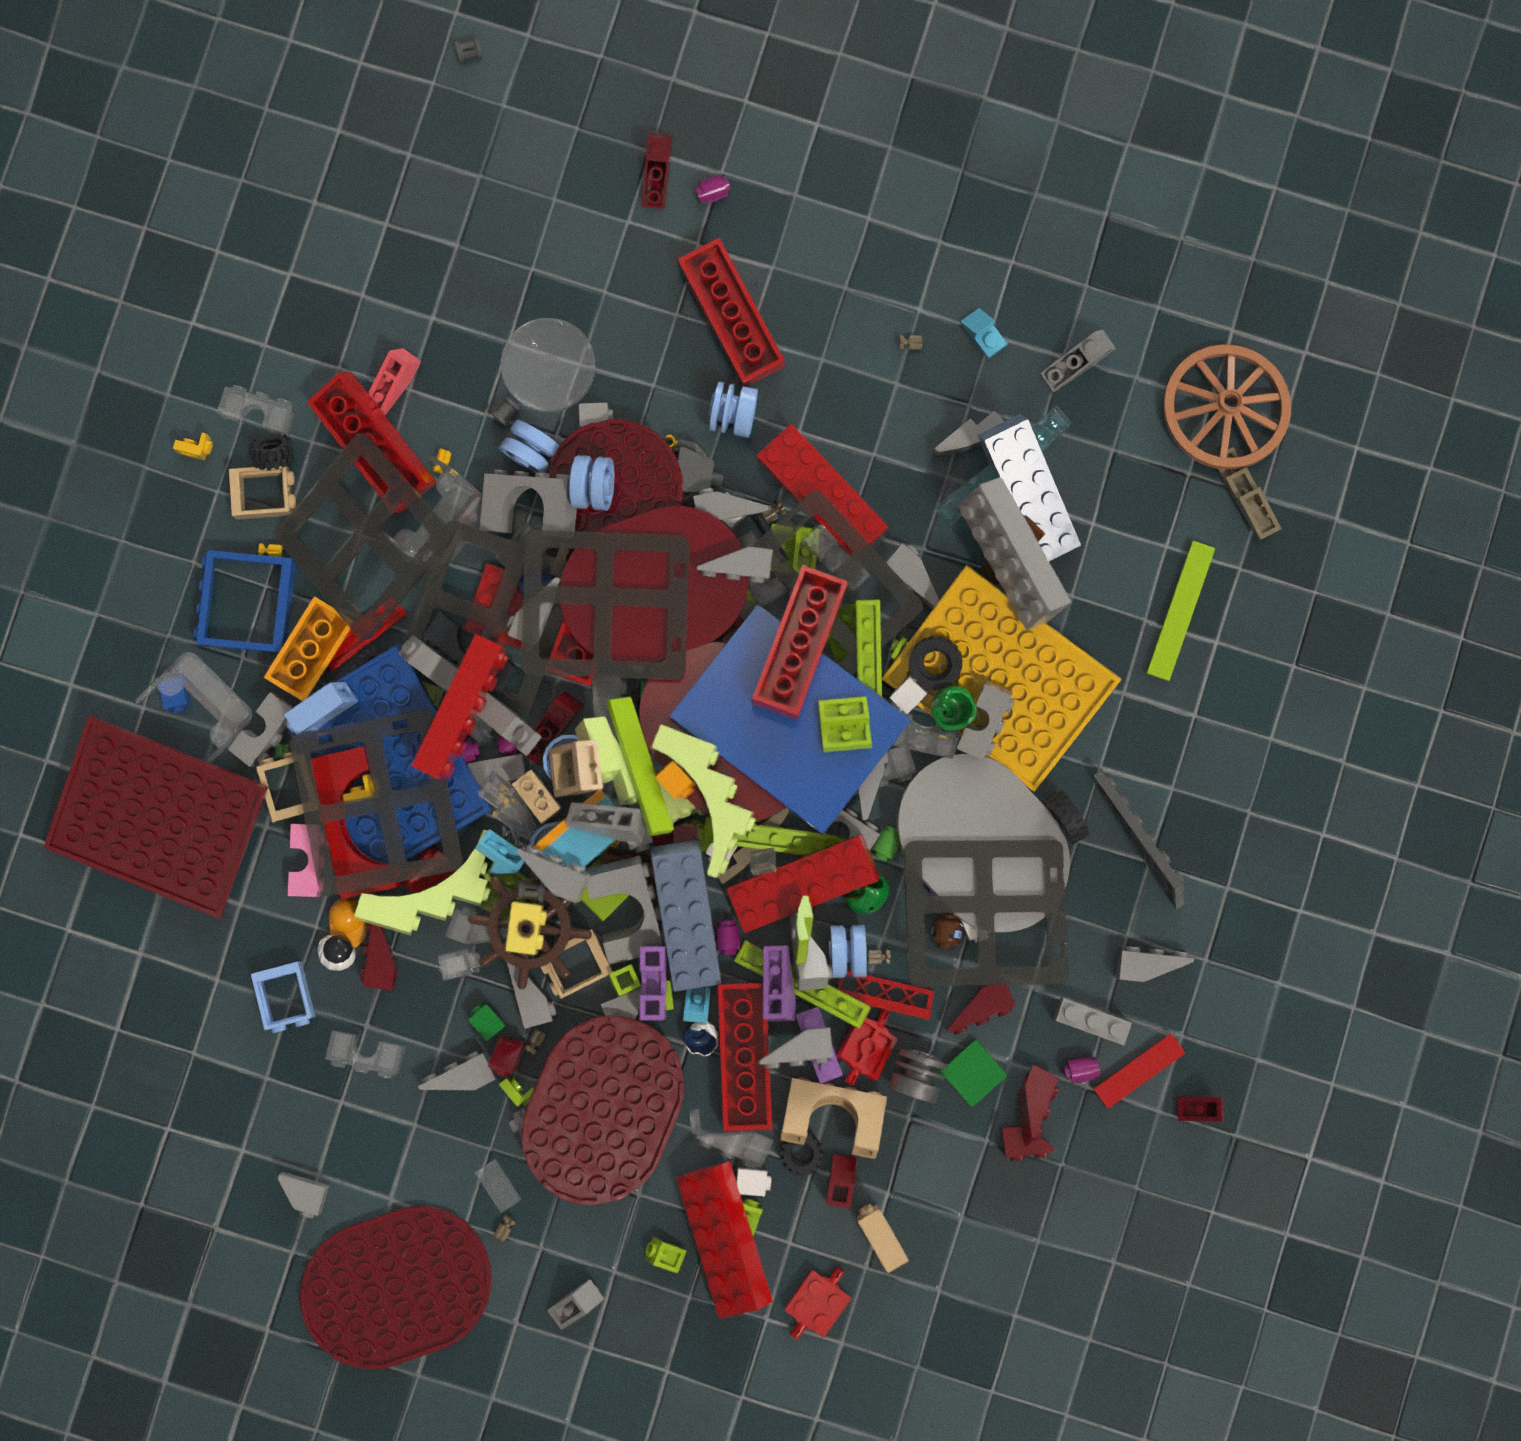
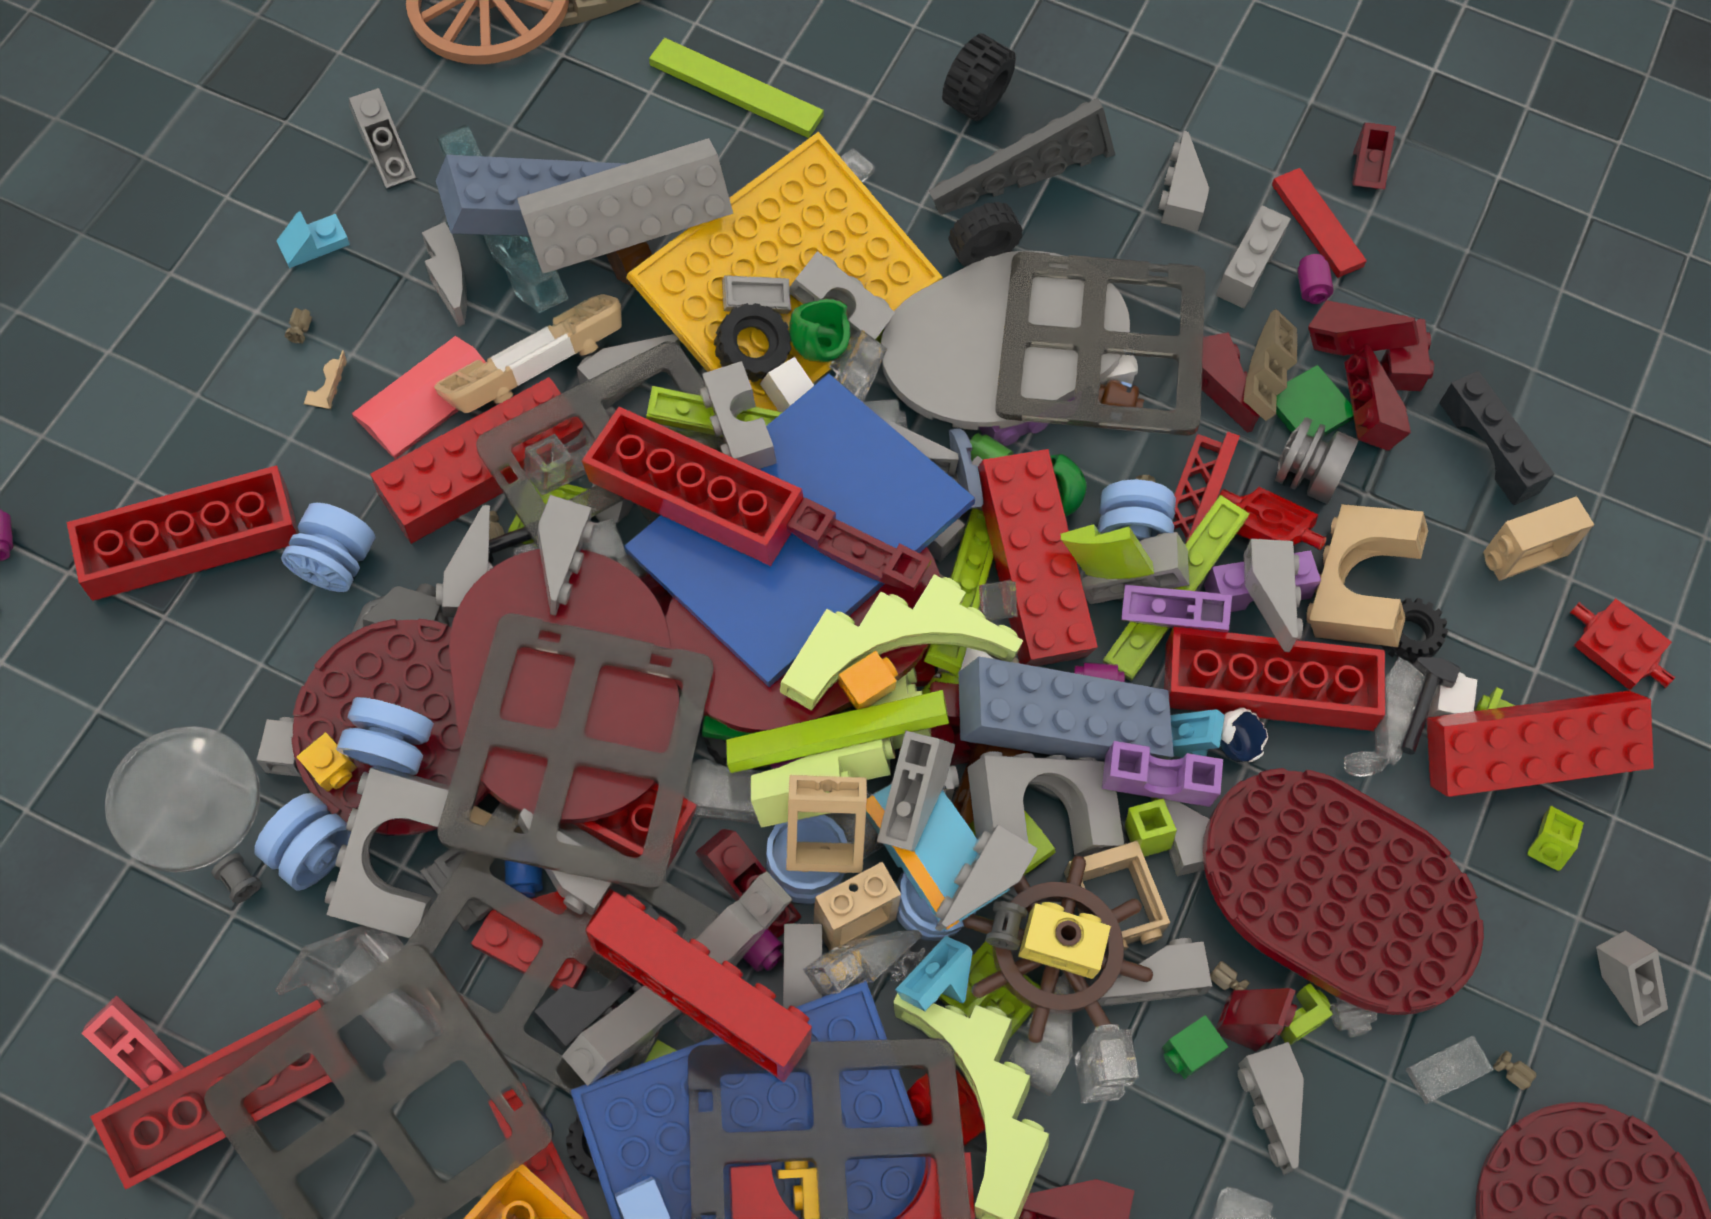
camera: 85 degrees left, 20 degrees down
yellow piece [433,449,451,474] -> none
lime slope [818,696,872,753] -> none
dark red slope [825,1154,857,1209] -> none
none -> yellow bracket [297,732,357,792]
none -> tan piece [304,350,347,410]
none -> coral slope [351,336,486,459]
none -> tan piece [434,294,622,413]
none -> light grey arch [700,361,777,469]
none -> light grey tile [722,275,791,314]
none -> dark red slope [787,497,931,591]
none -> clear tile [841,148,875,182]
none -> black tyre [942,33,1016,121]
none -> sand blue tile [949,428,983,508]
none -> dark tan slope [1243,309,1297,421]
none -> dark red slope [1344,344,1411,451]
none -> black piece [1401,657,1460,755]
none -> black arch [1439,371,1554,506]

